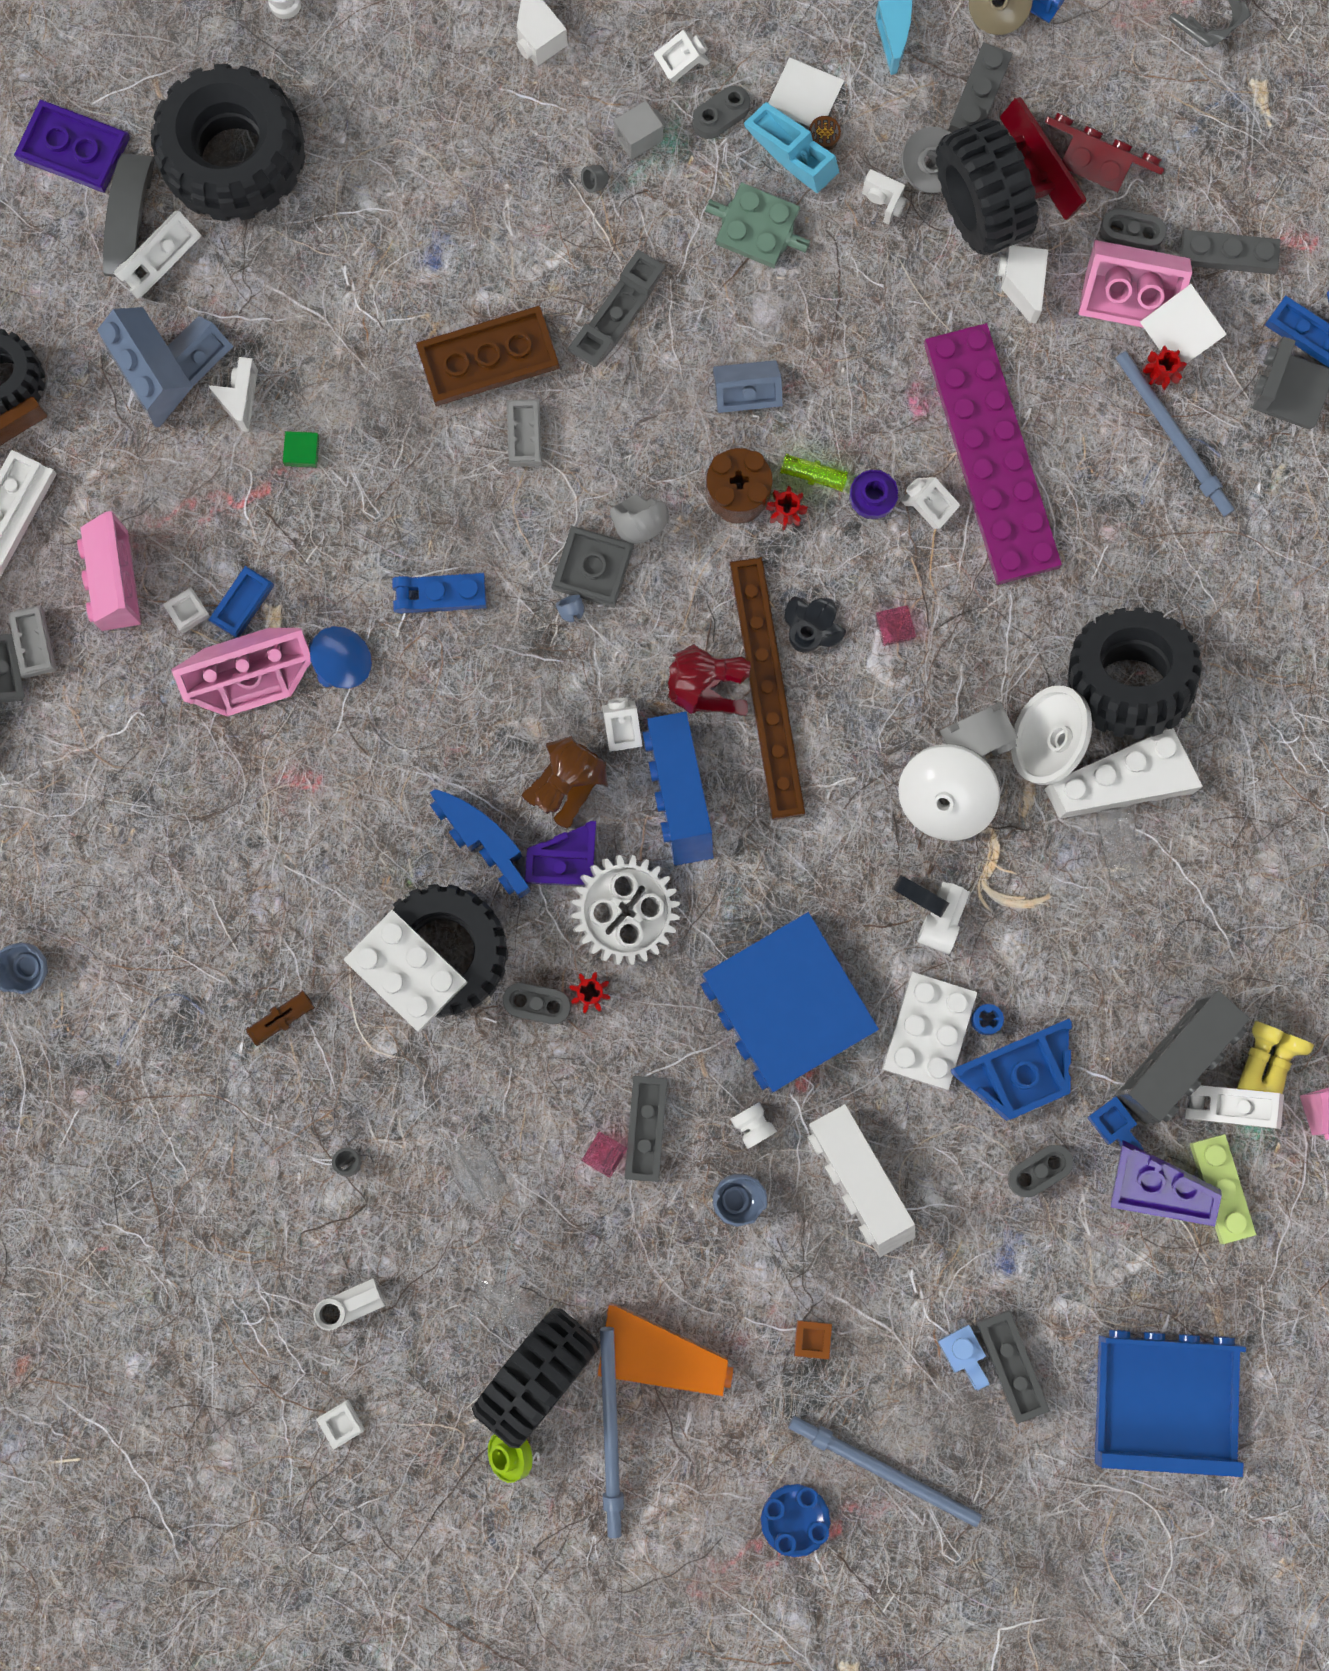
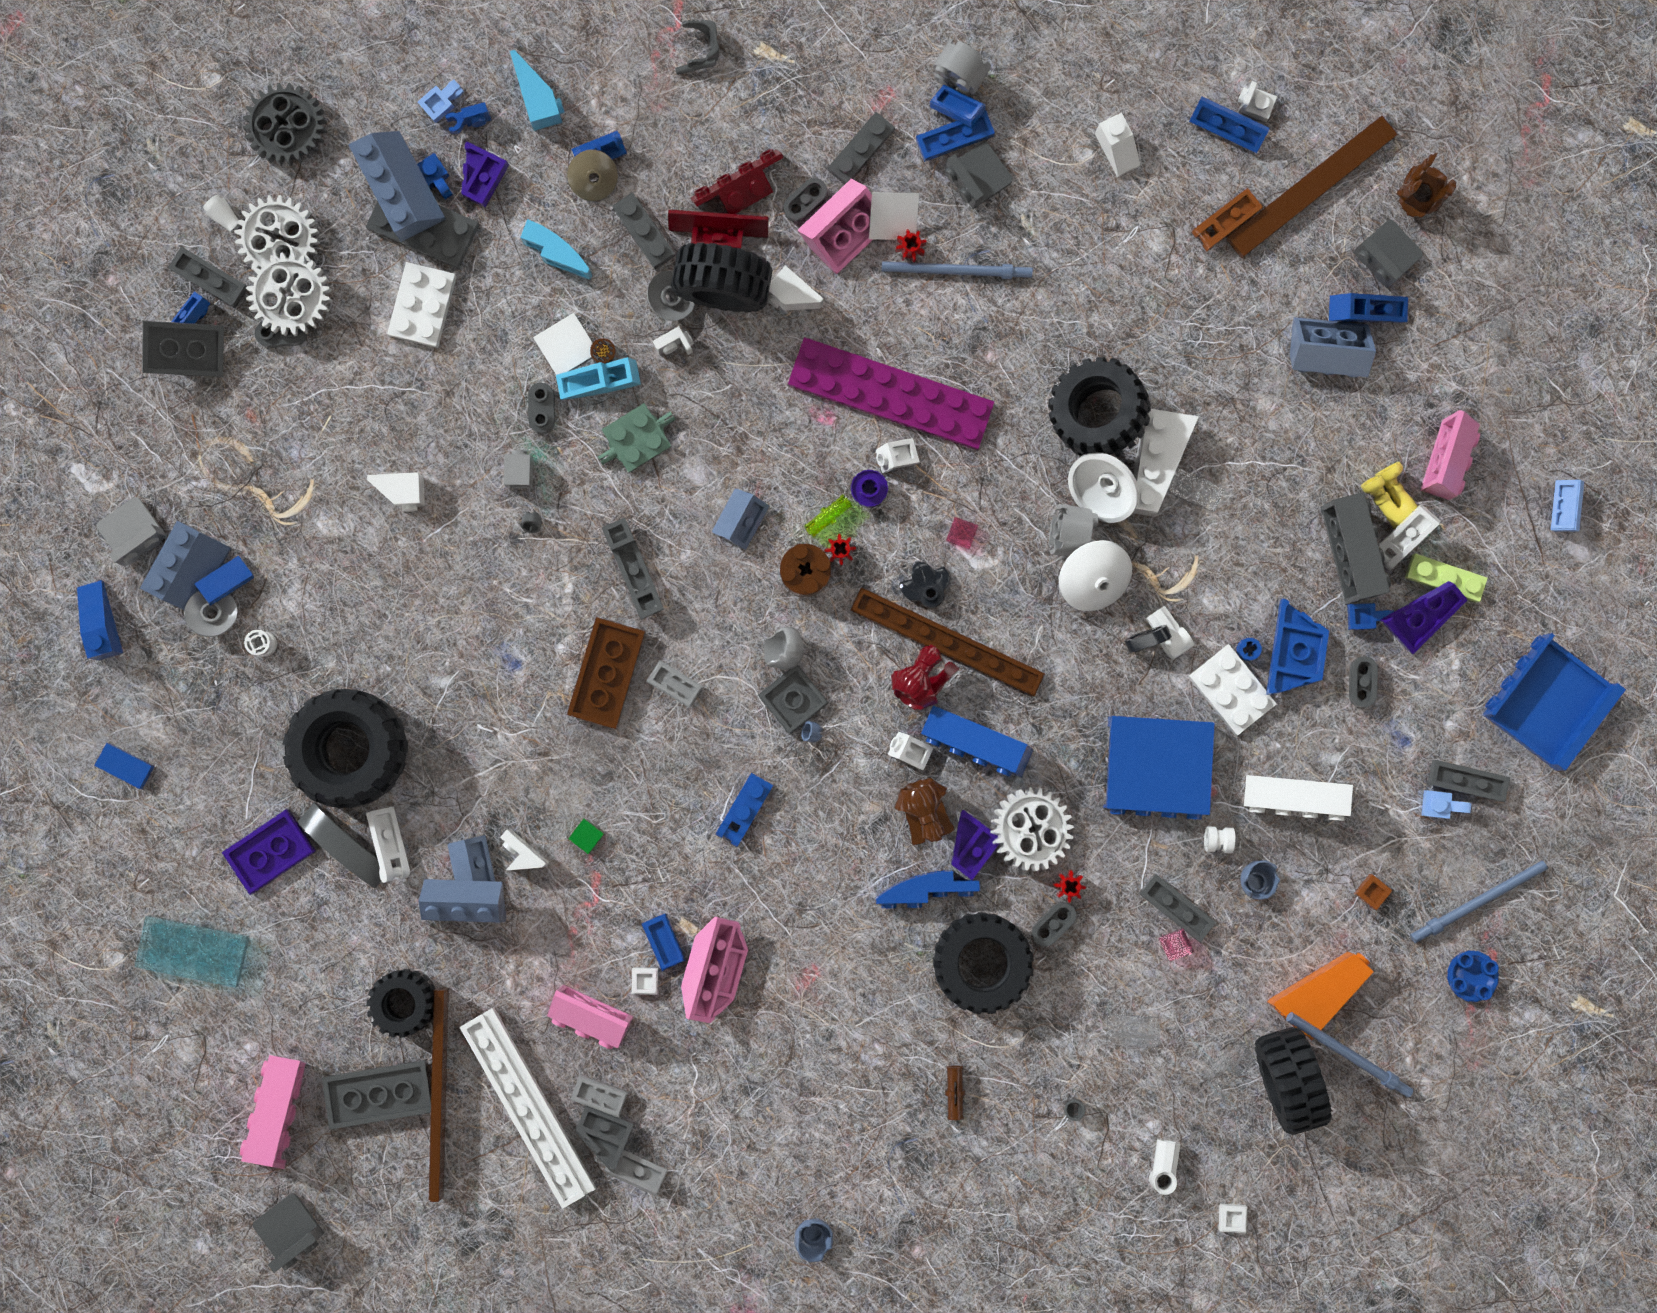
camera: 60 degrees left, 5 degrees up
blue dish [309,626,372,689] -> none
white plate [343,910,468,1032] -> none
lime plate [488,1434,533,1483] -> none
white bracket [654,30,710,82] -> none

